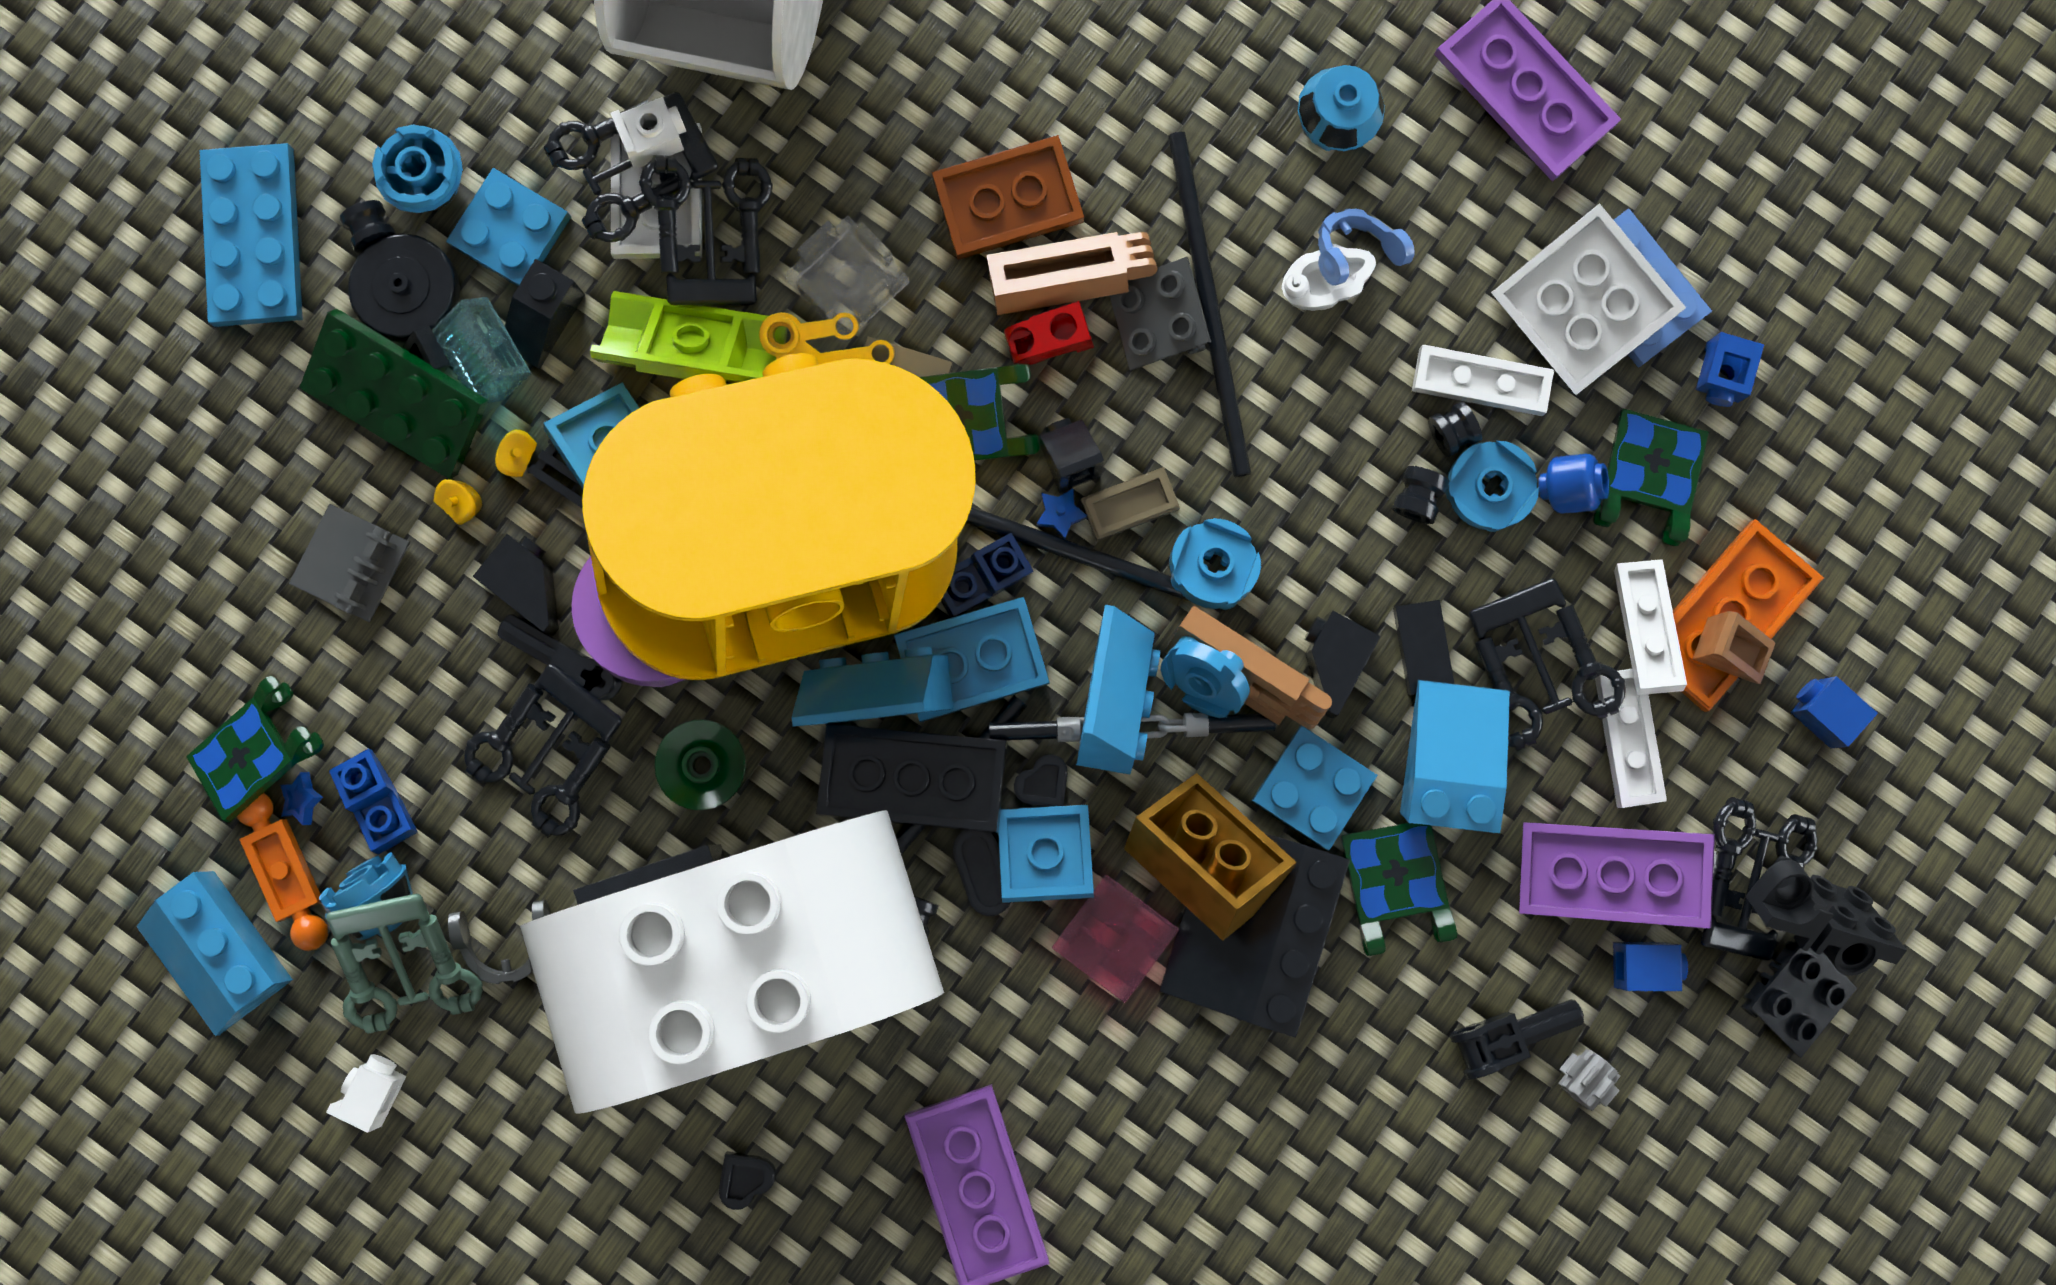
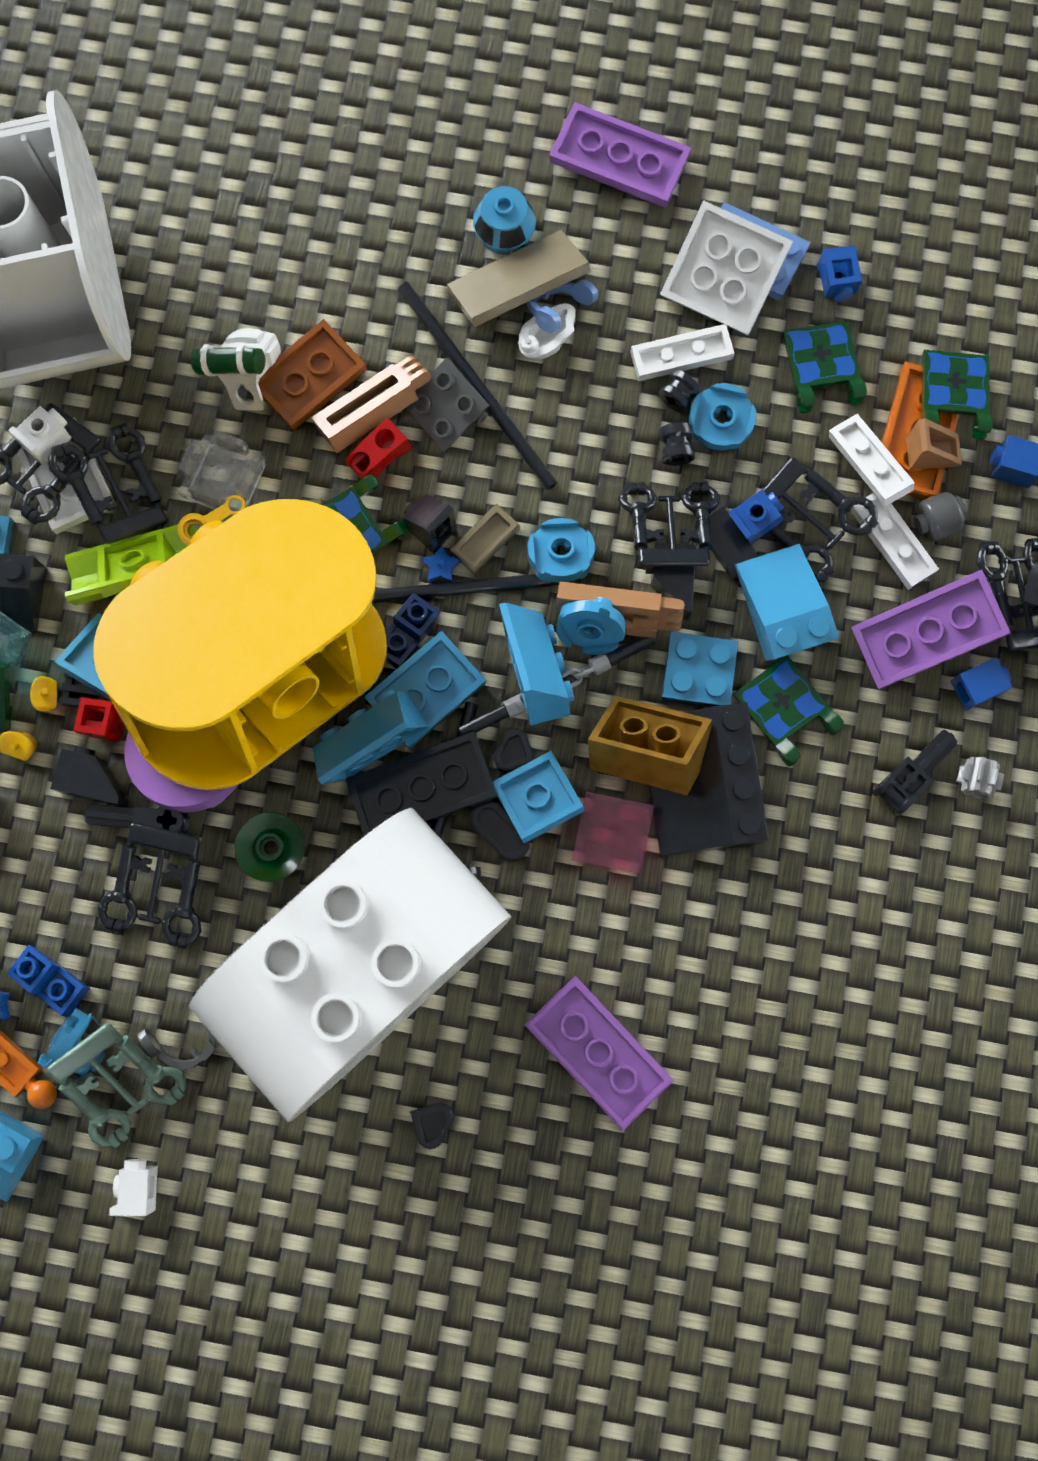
camera: 20 degrees left, 5 degrees down
blue head [1539,454,1609,514] -> none
none -> red leg [73,697,125,742]
none -> white piece [191,328,281,410]
none -> tile [447,230,590,327]
none -> black piece [618,482,721,566]
none -> blue brick [728,489,784,544]
none -> dark grey head [913,492,968,541]
none -> dark green flag [921,350,993,440]

